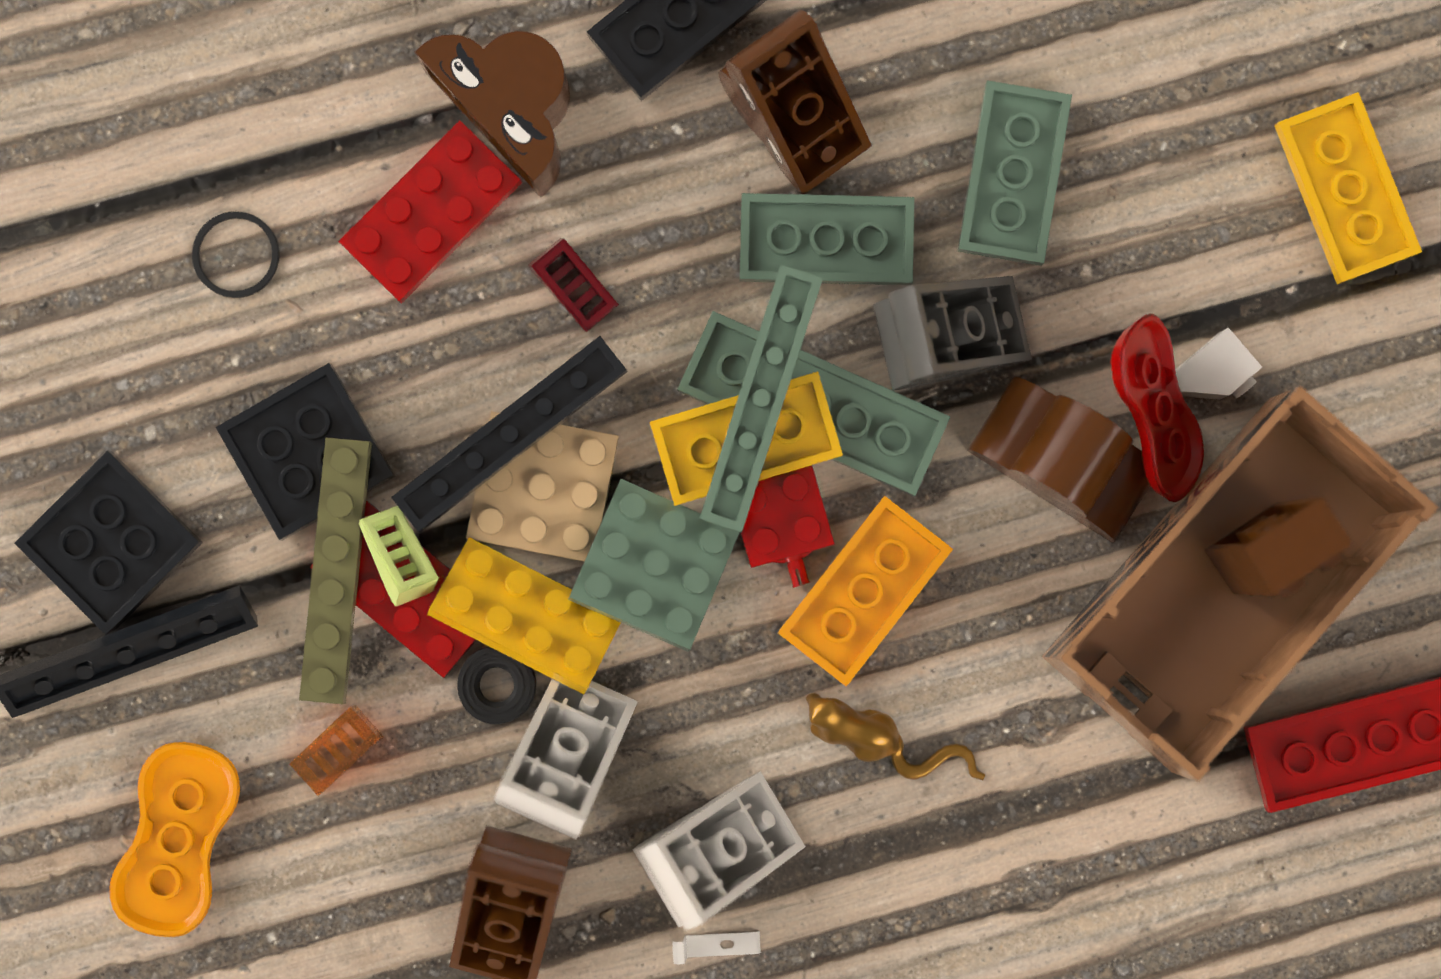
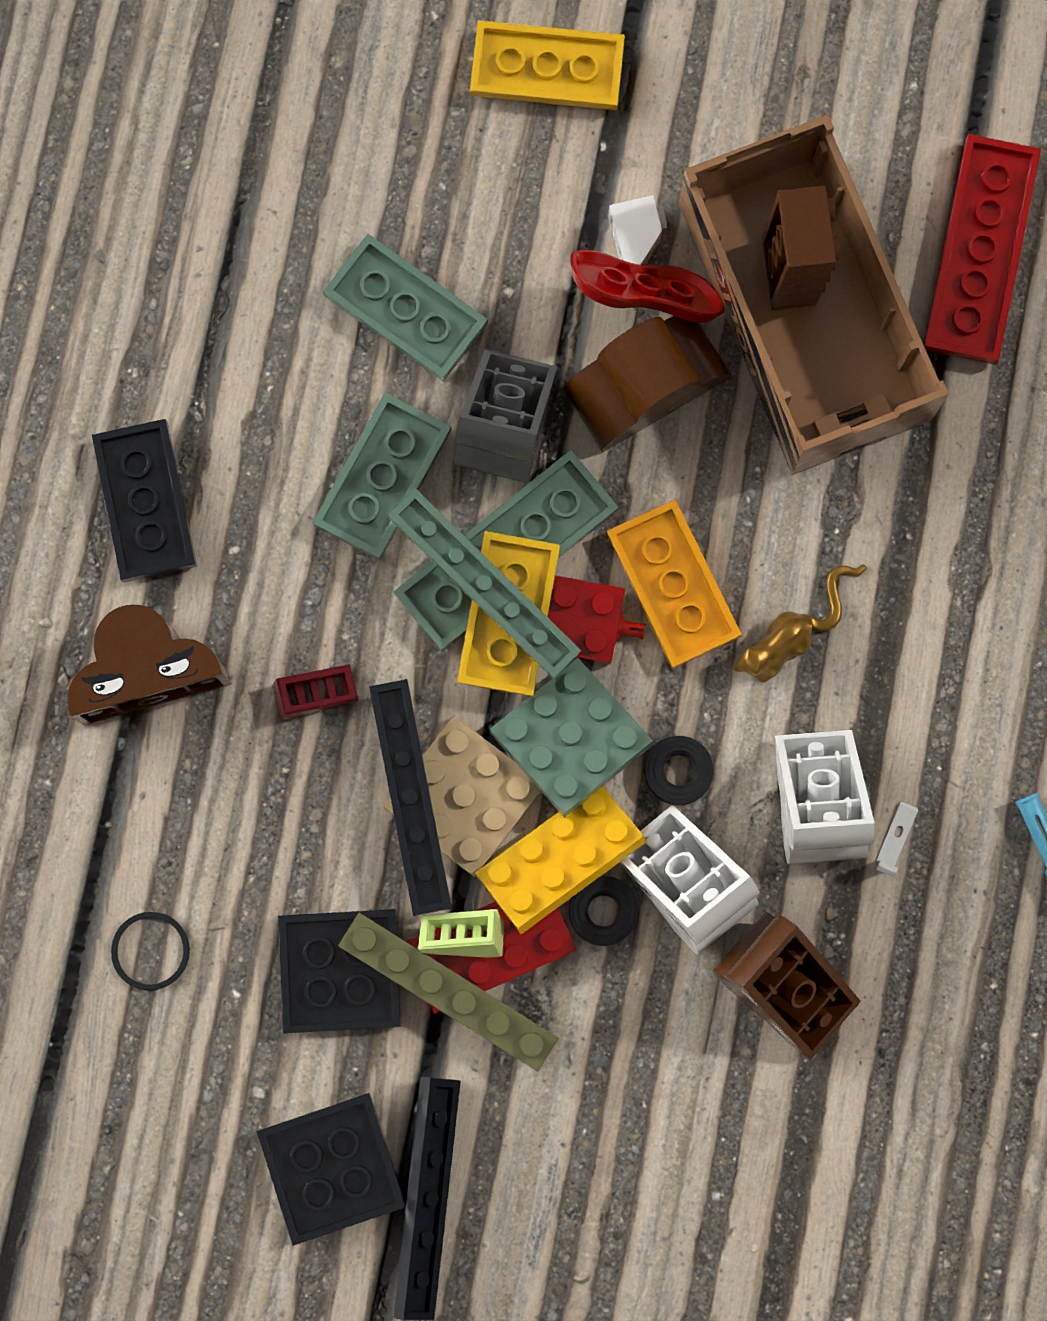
camera: 60 degrees left, 5 degrees down
light orange plate [110,742,240,937] -> none
clear orange slope [289,705,384,796] -> none
red plate [338,120,522,304] -> none
reddish brown brick [718,10,872,195] -> none
none -> black tyre [644,736,714,805]

